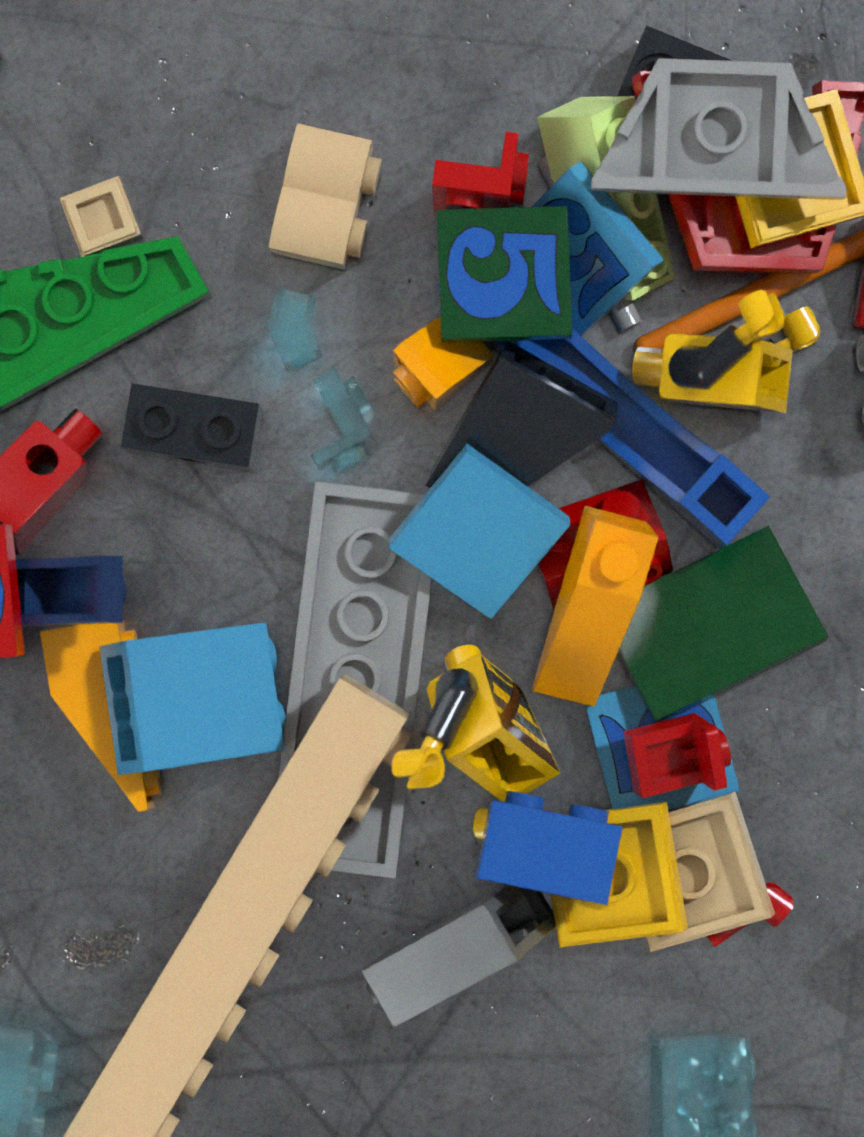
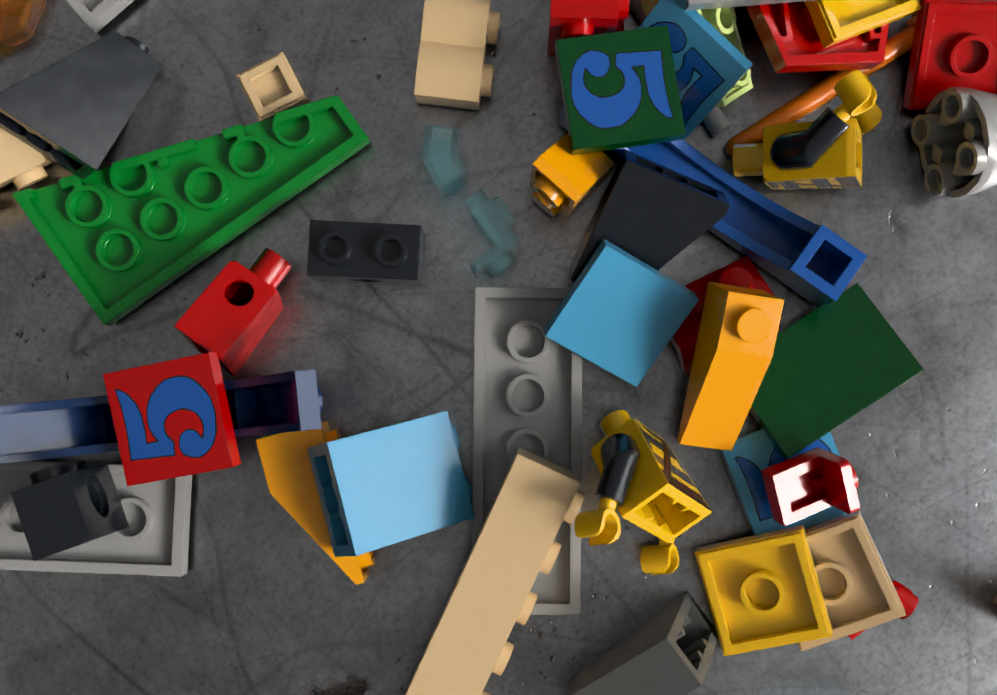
camera: 10 degrees left, 0 degrees up
blue brick [475,791,622,905] -> none

